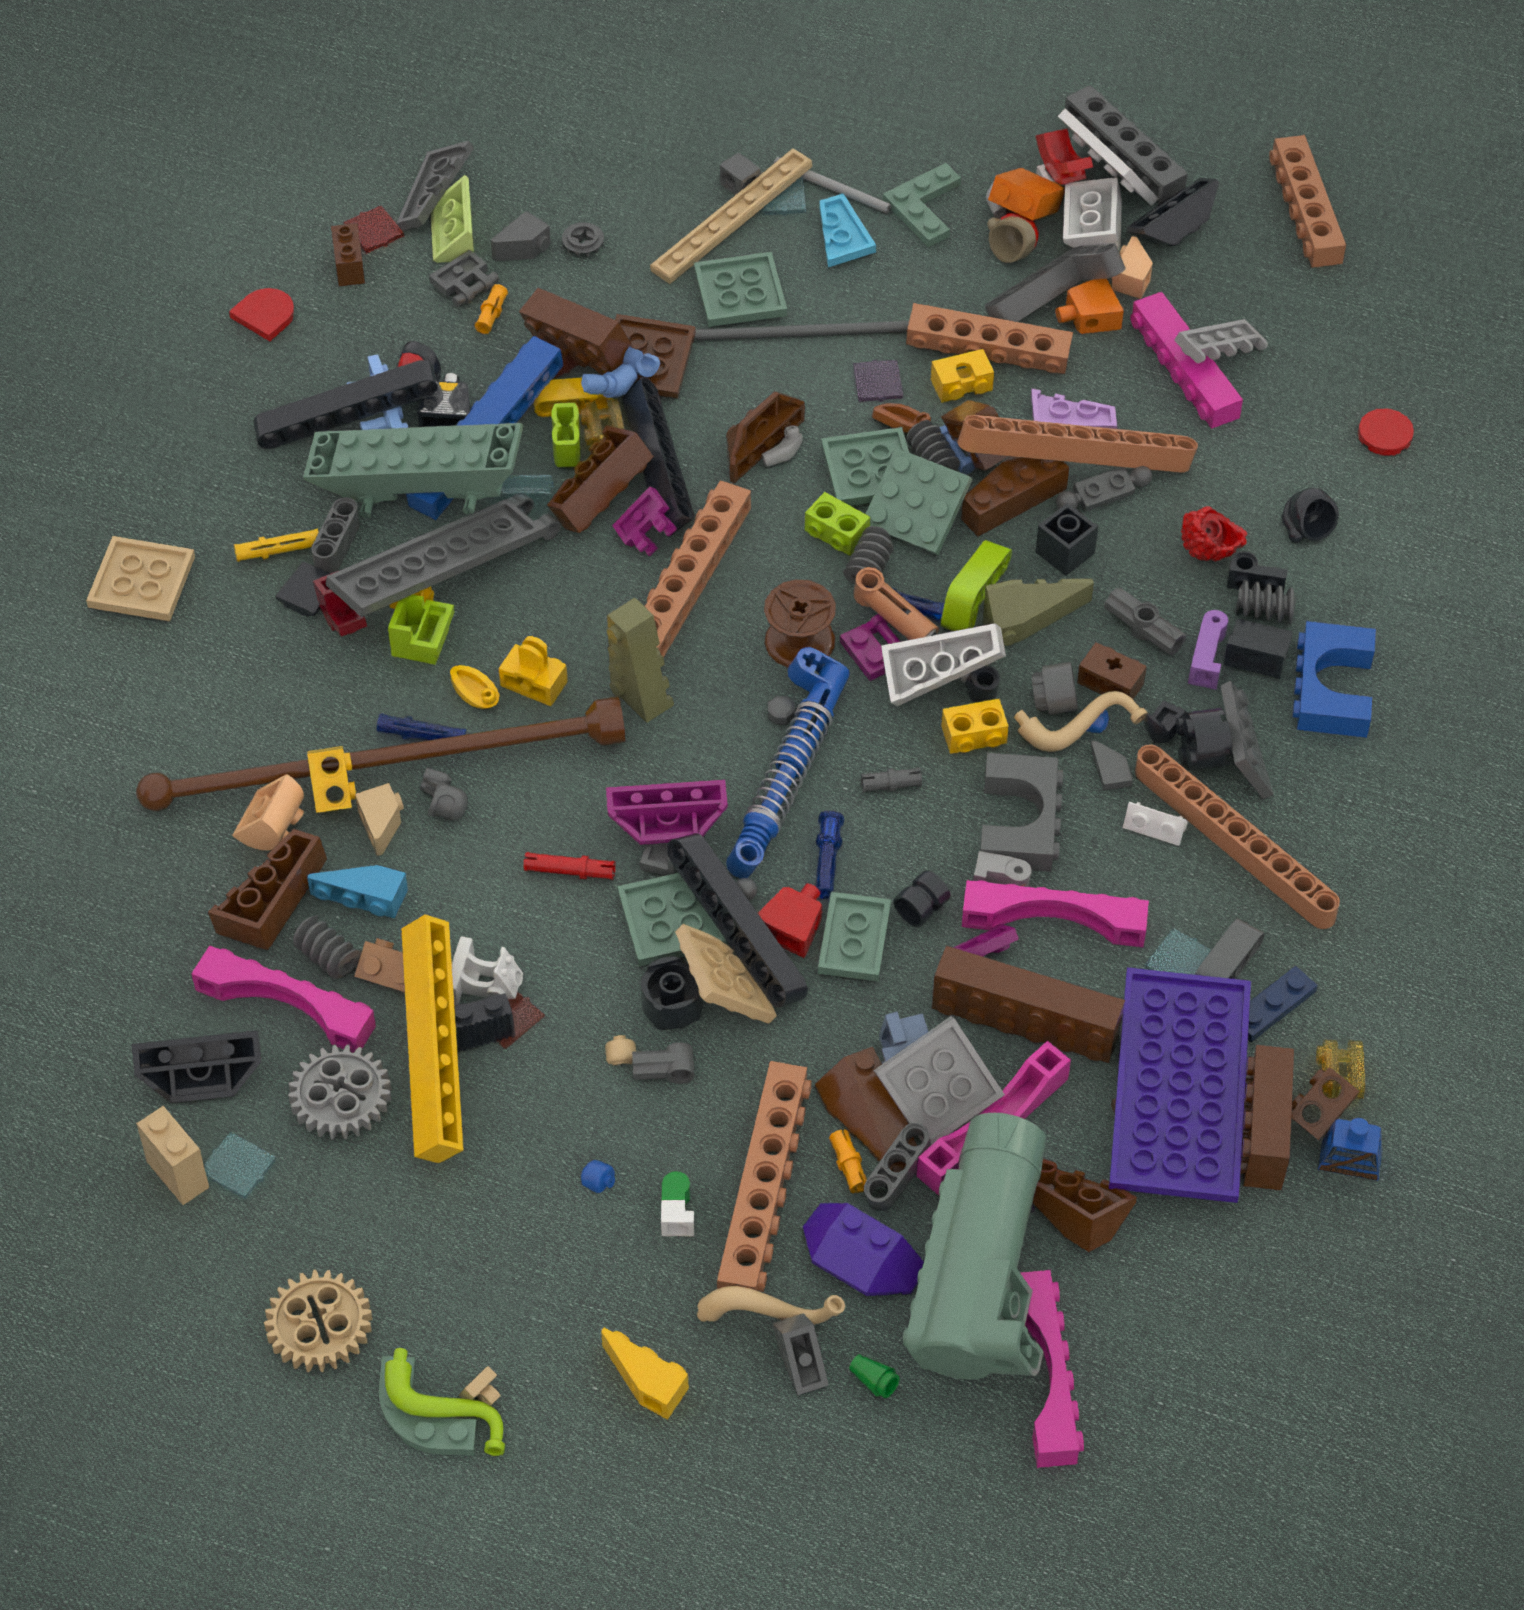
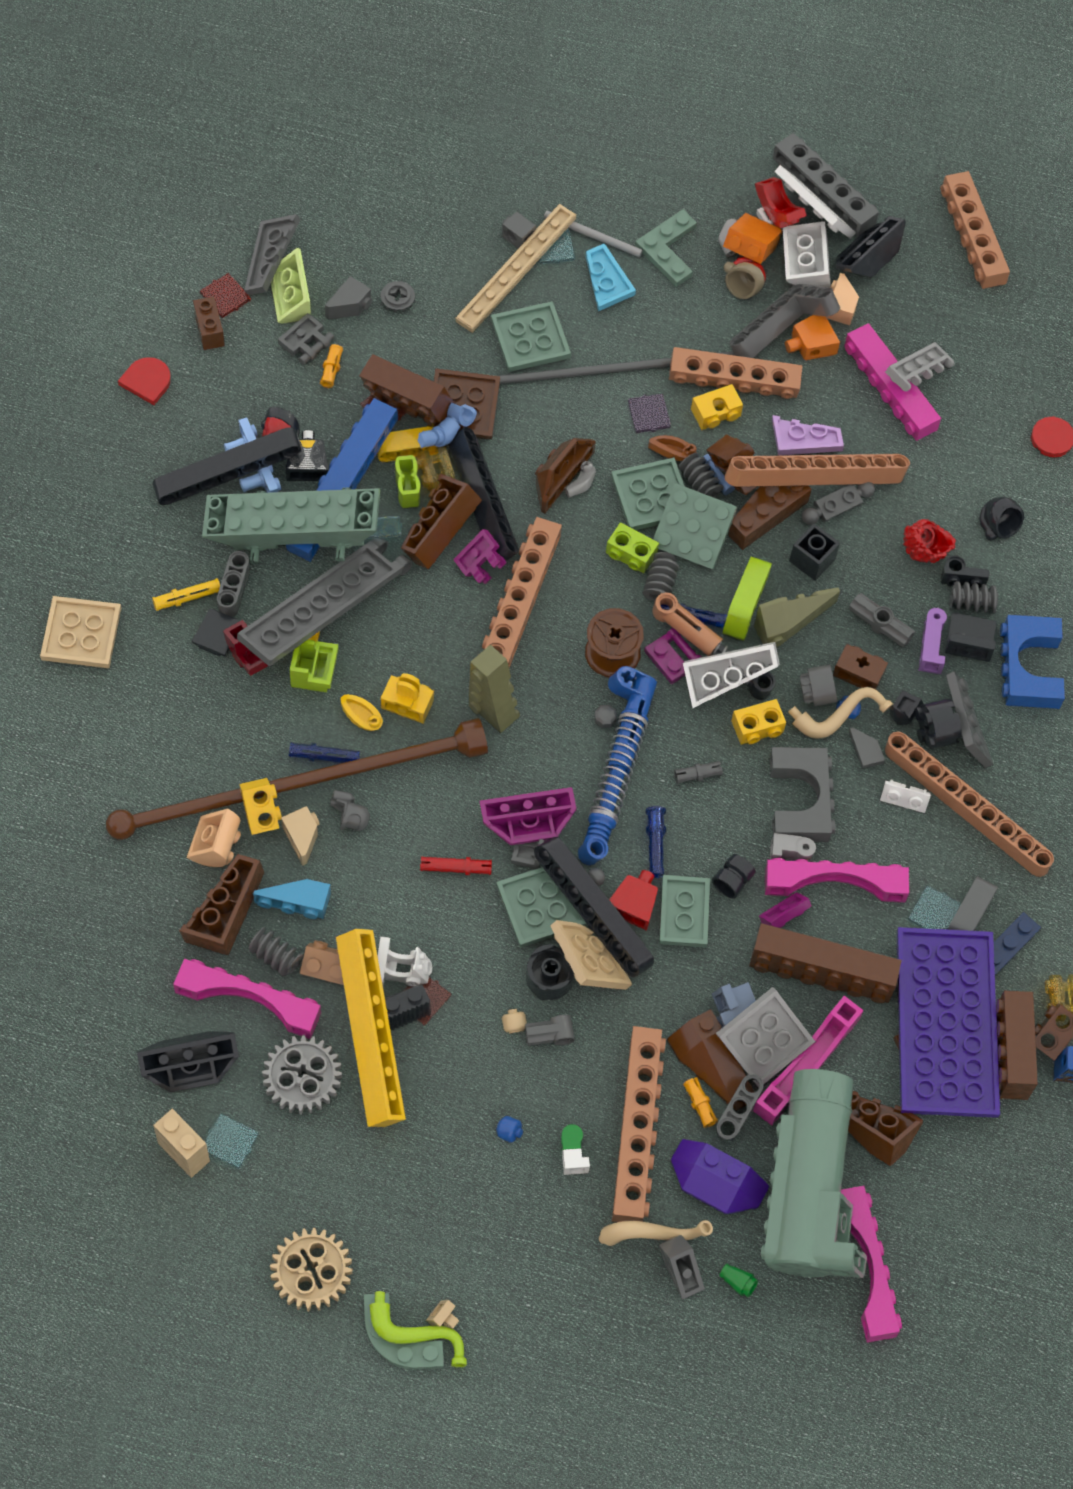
camera: 10 degrees left, 10 degrees up
yellow slope [601,1327,689,1420] -> none

